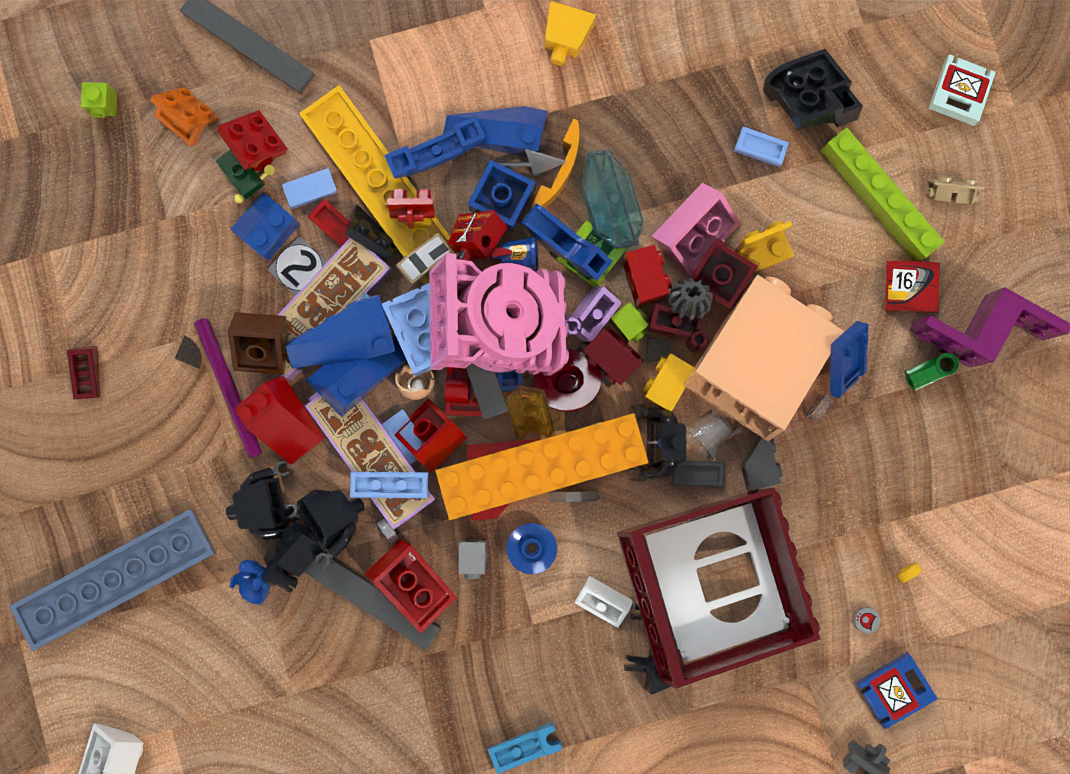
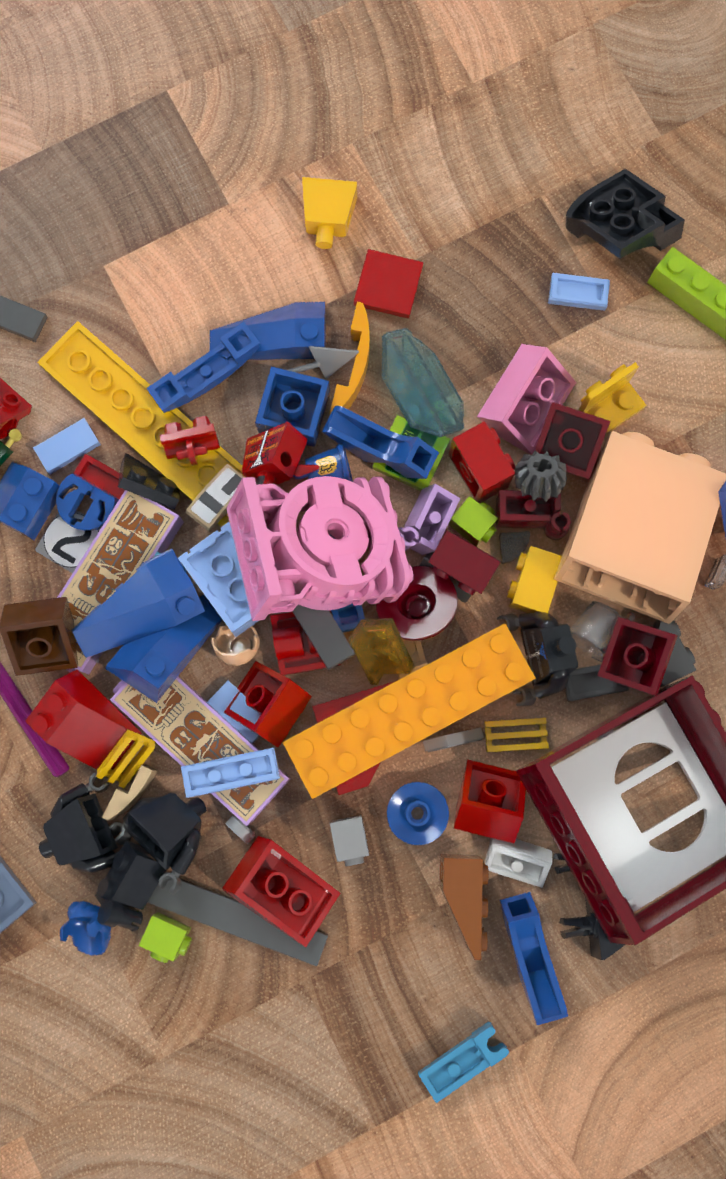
camera: 10 degrees left, 5 degrees down
none -> blue piece [56,473,119,531]
none -> yellow tile [96,729,155,788]
none -> tan slope [102,765,158,820]
none -> lime brick [139,912,192,963]
none -> red tile [354,249,424,319]
none -> dark orange slope [439,854,489,960]
none -> red slope [453,759,526,843]
none -> yellow tile [484,718,549,752]
none -> blue arch [500,892,568,1025]
none -> dark red slope [597,617,678,696]

